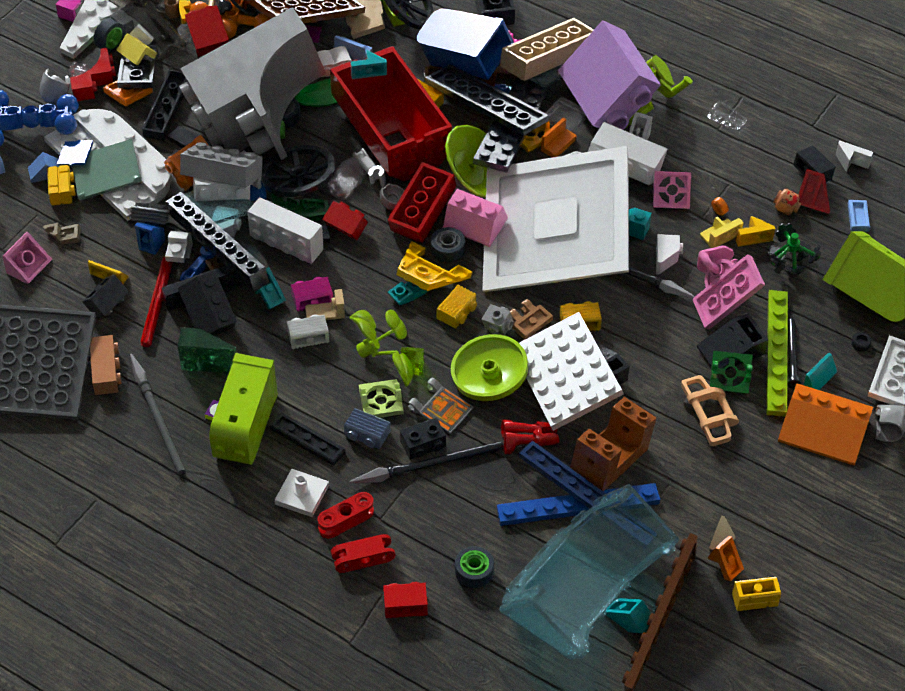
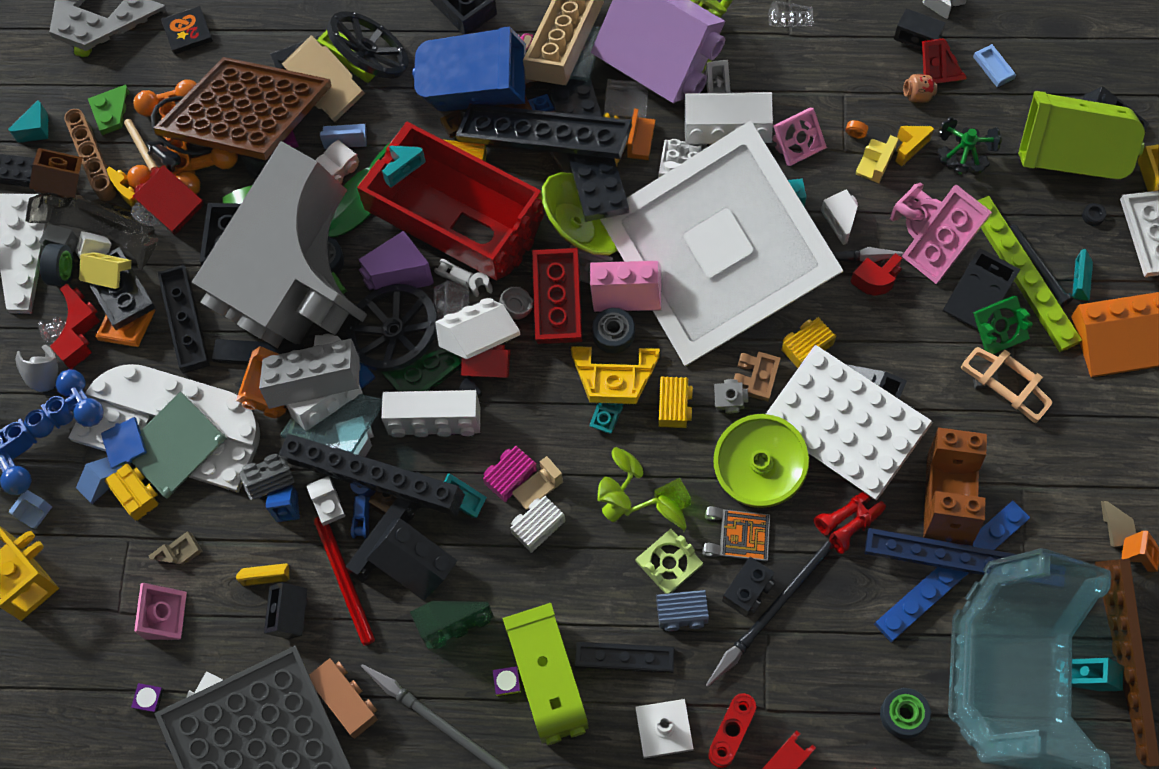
camera: 25 degrees left, 15 degrees up
none -> medium lavender slope [359,231,434,291]
none -> white slope [435,298,520,359]
none -> red brick [850,253,902,295]

